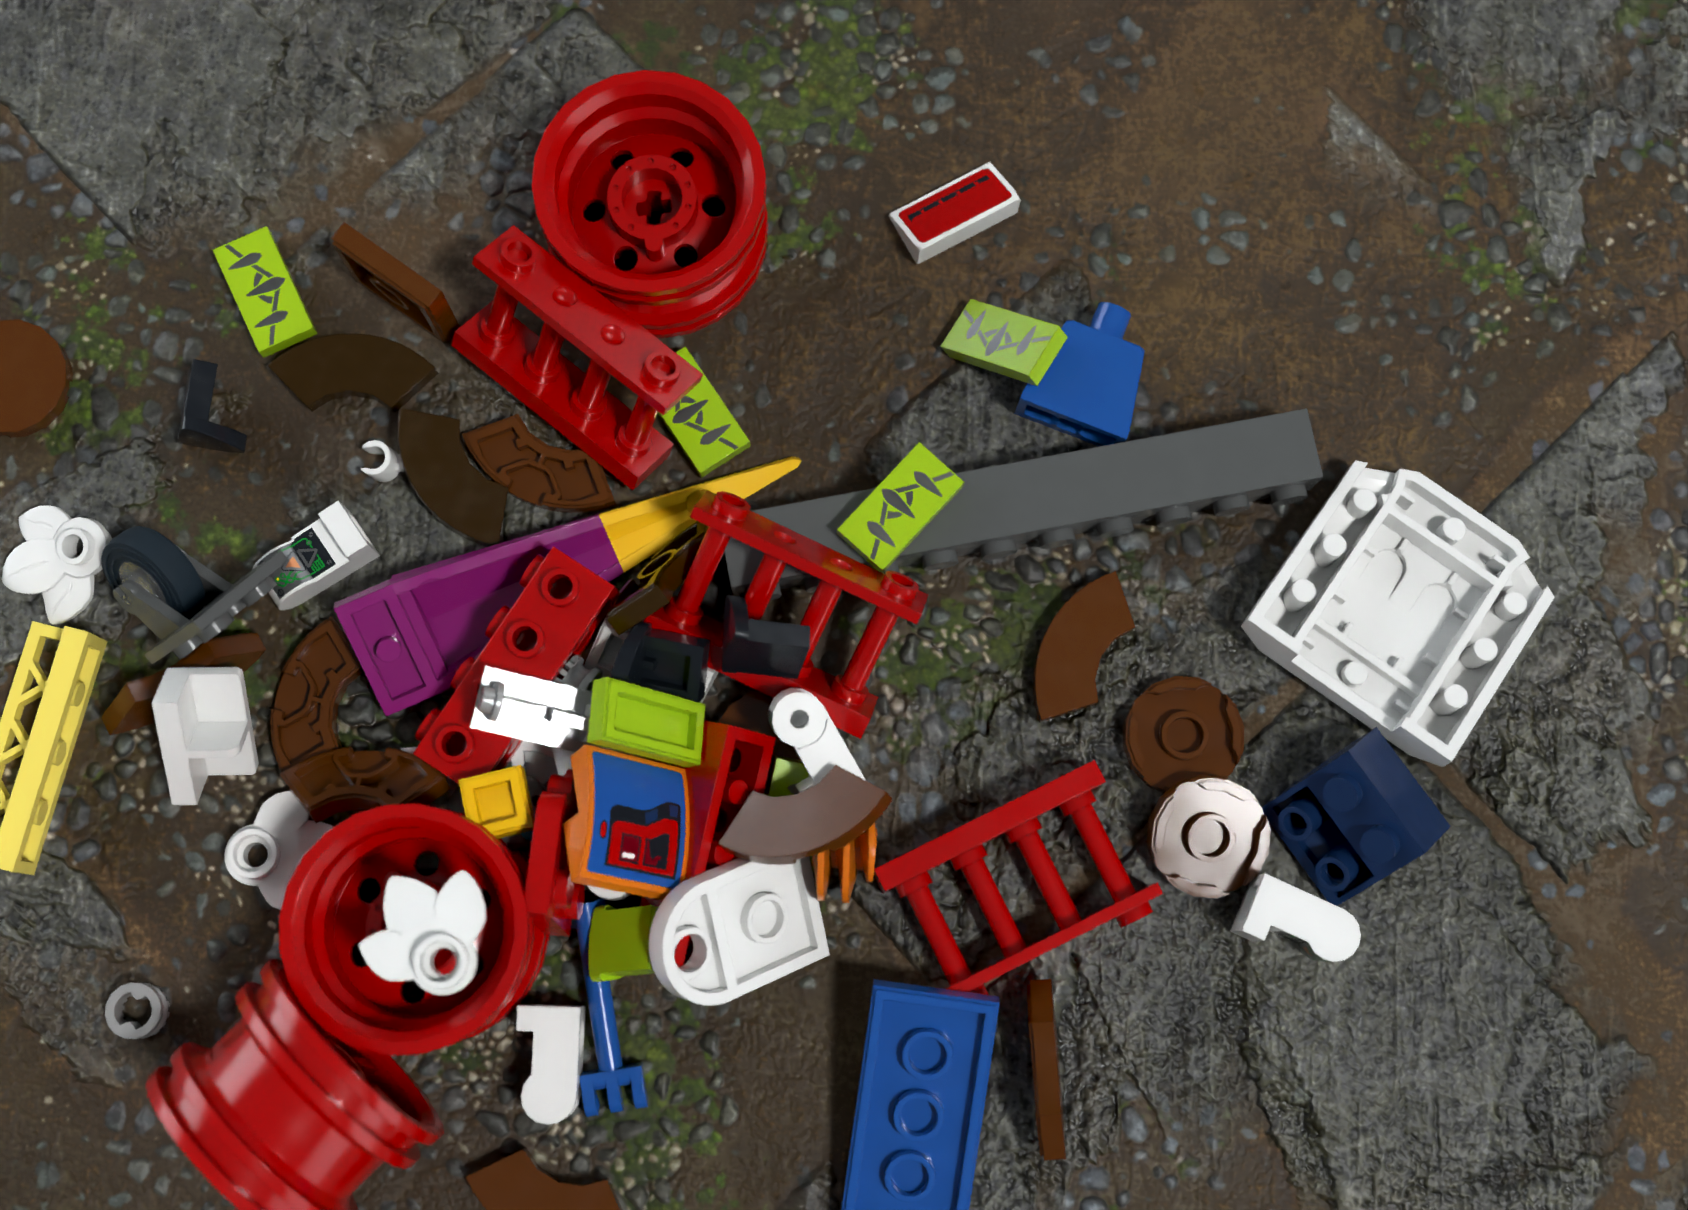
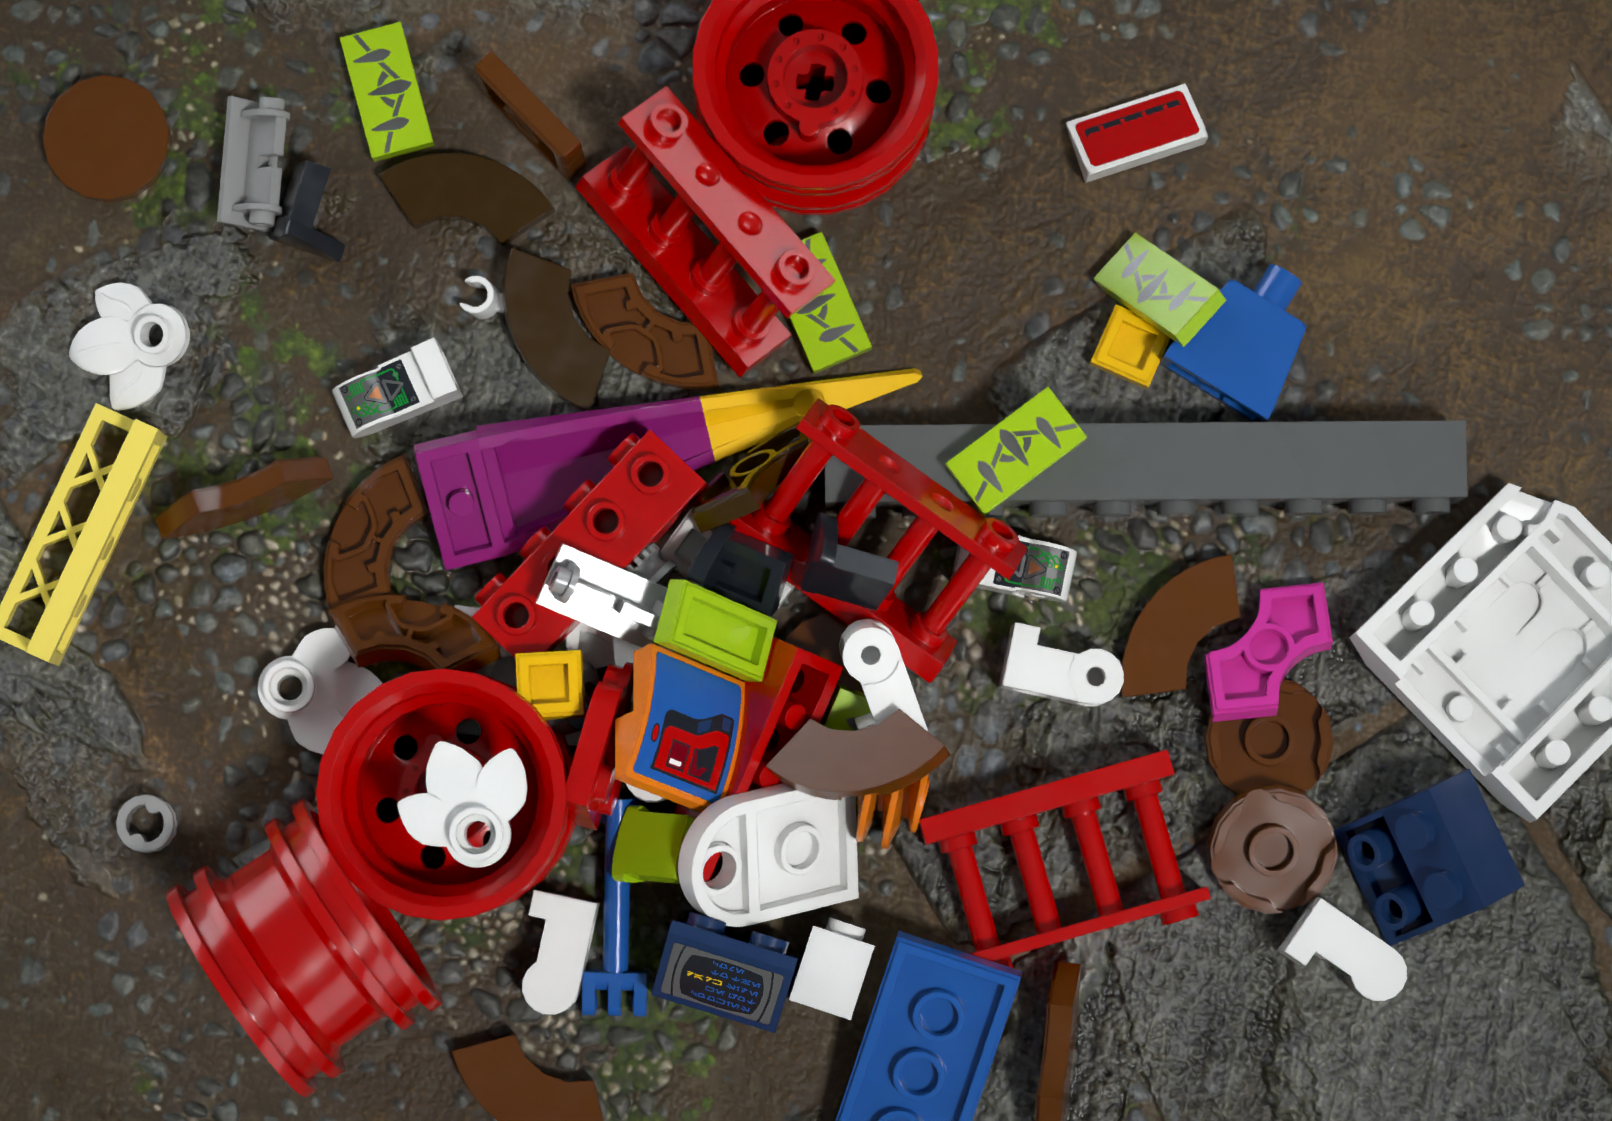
camera: 15 degrees right, 5 degrees up
plate [101,526,289,664] -> none
white panel [152,667,259,805] -> none
none -> light grey hinge [217,96,290,232]
none -> slope [651,911,798,1033]
none -> white brick [789,917,875,1020]
none -> leg [951,536,1077,602]
none -> white leg [998,622,1124,707]
none -> yellow tile [1089,304,1170,390]
none -> dark pink tile [1204,582,1333,722]

